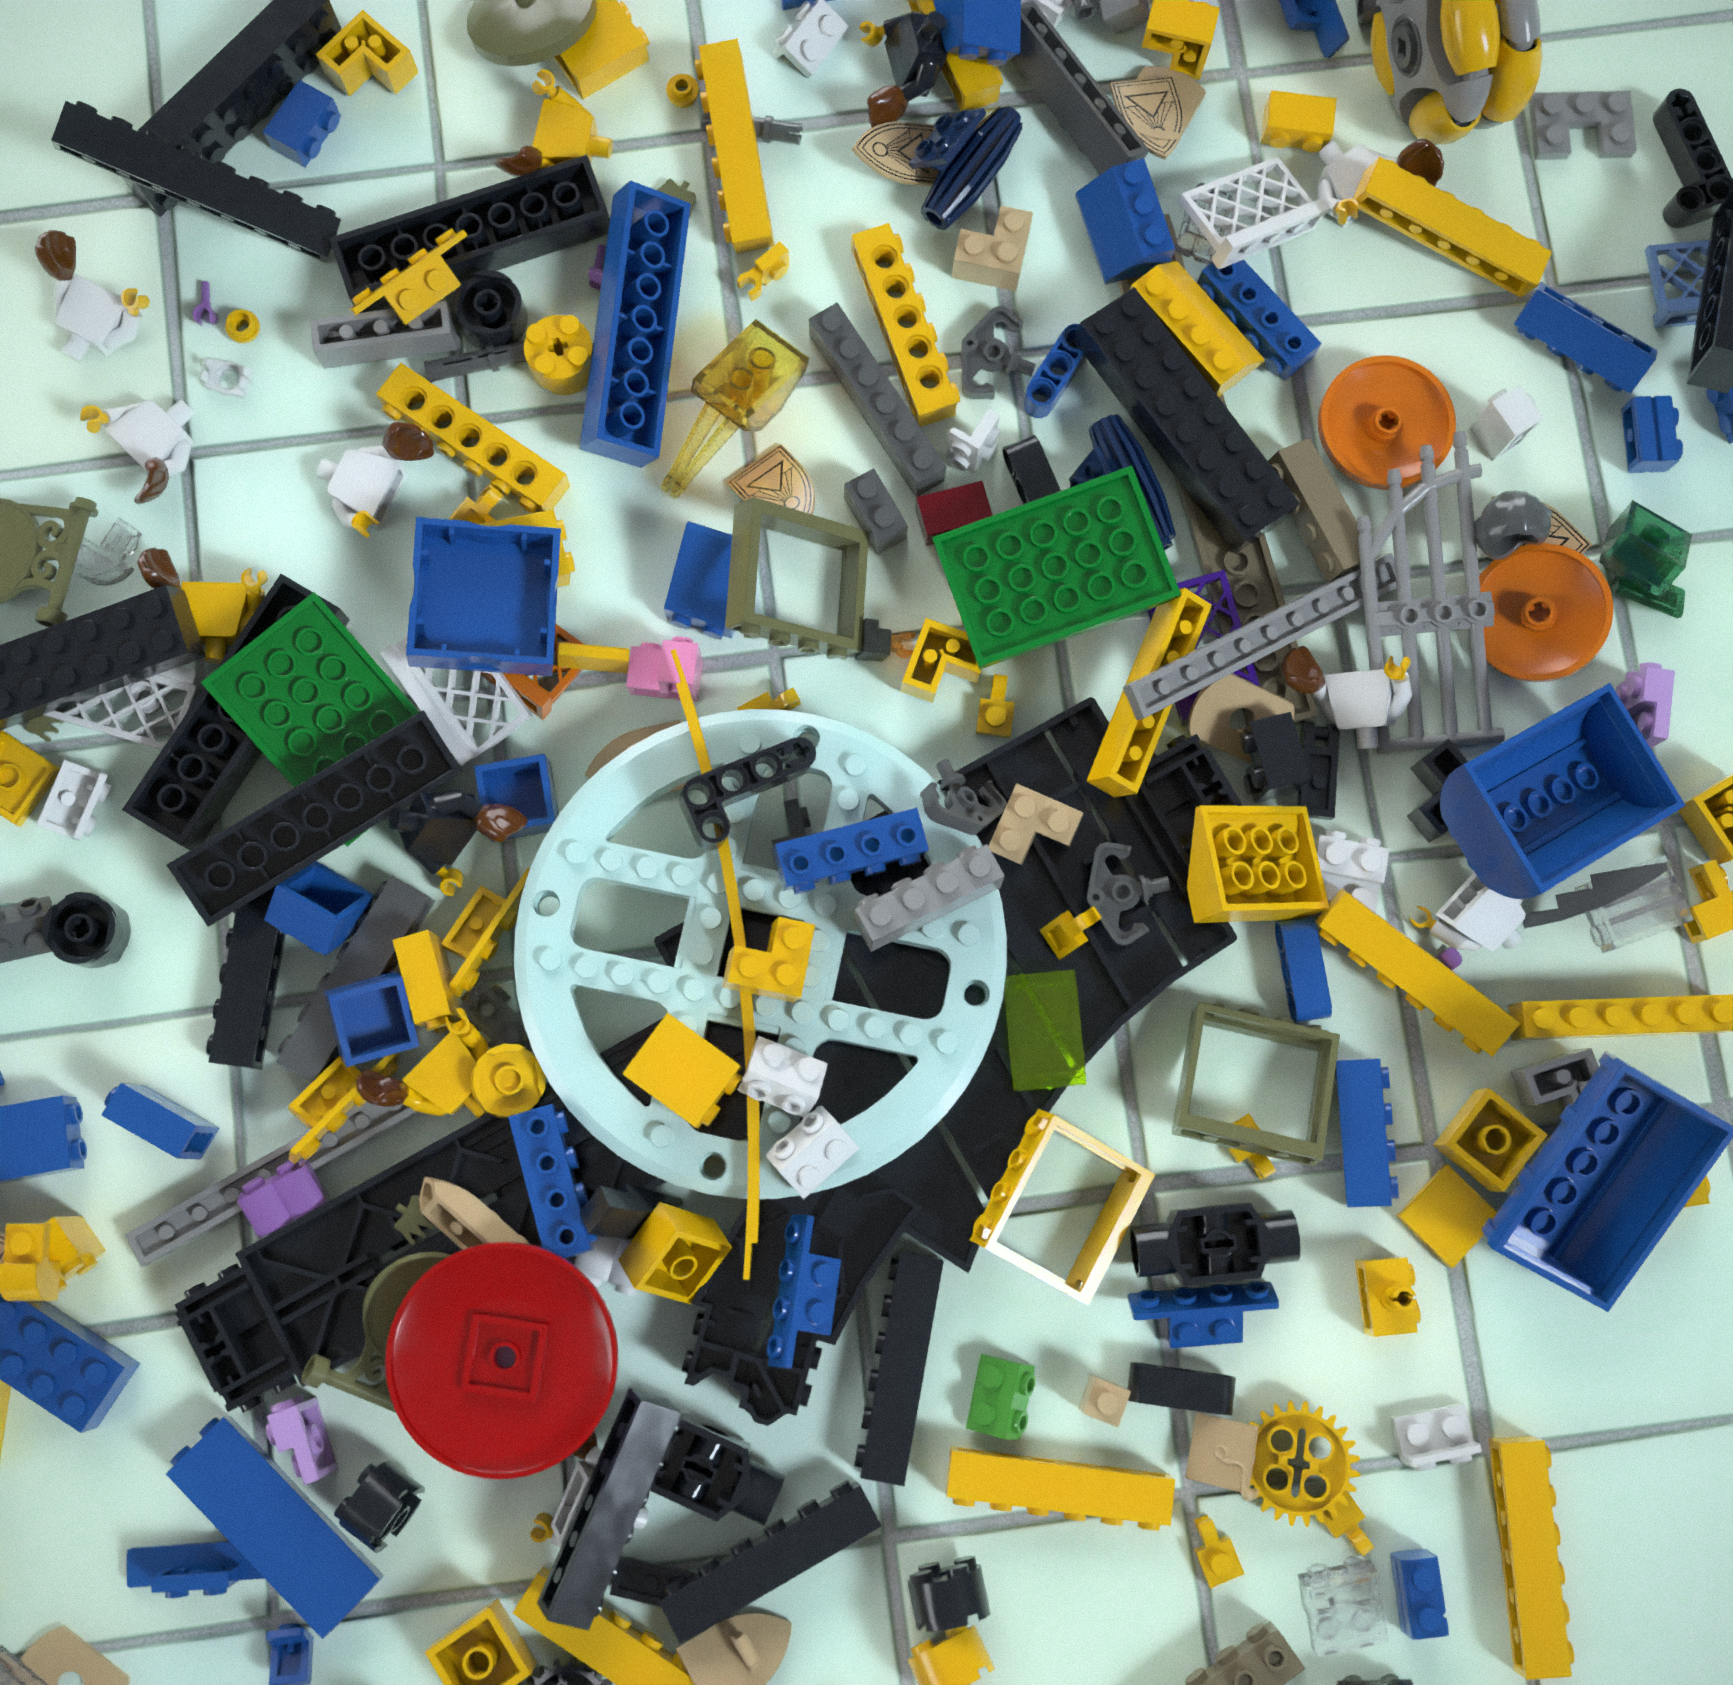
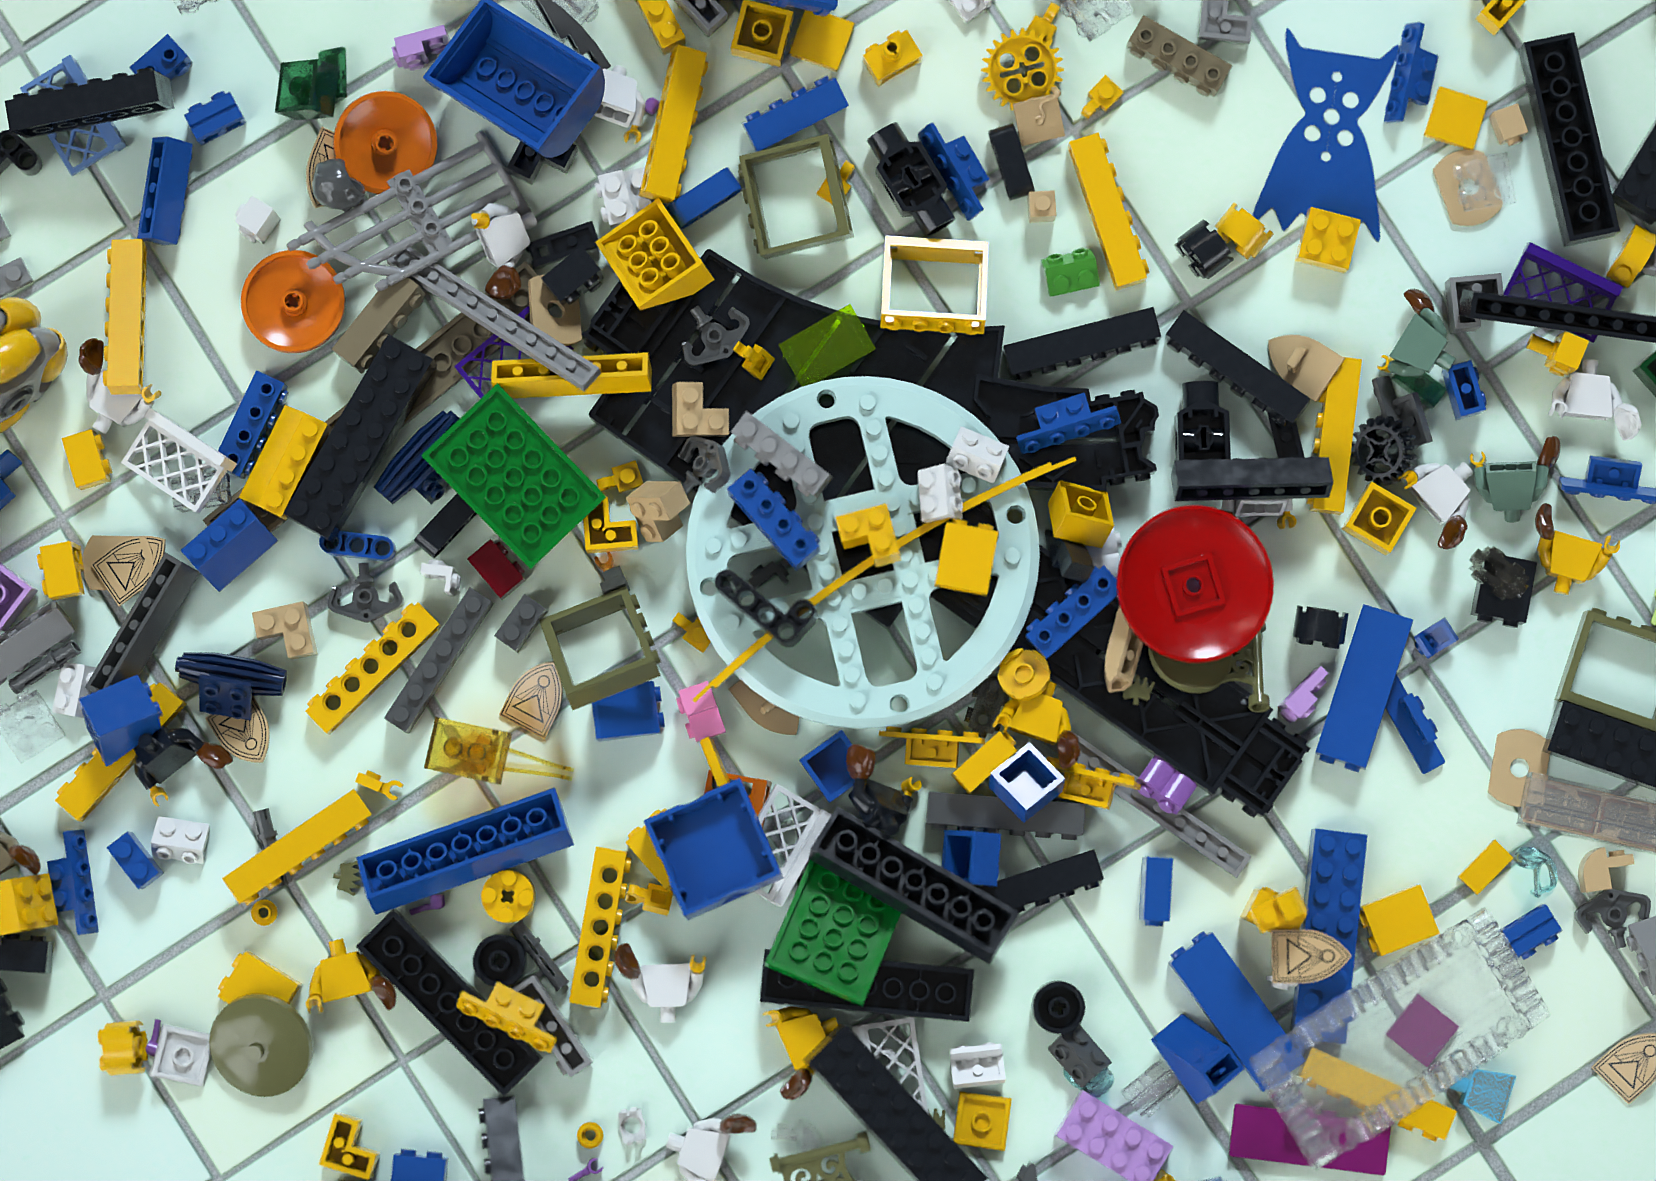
camera: 115 degrees left, 5 degrees up
none -> tan brick [626,481,690,542]

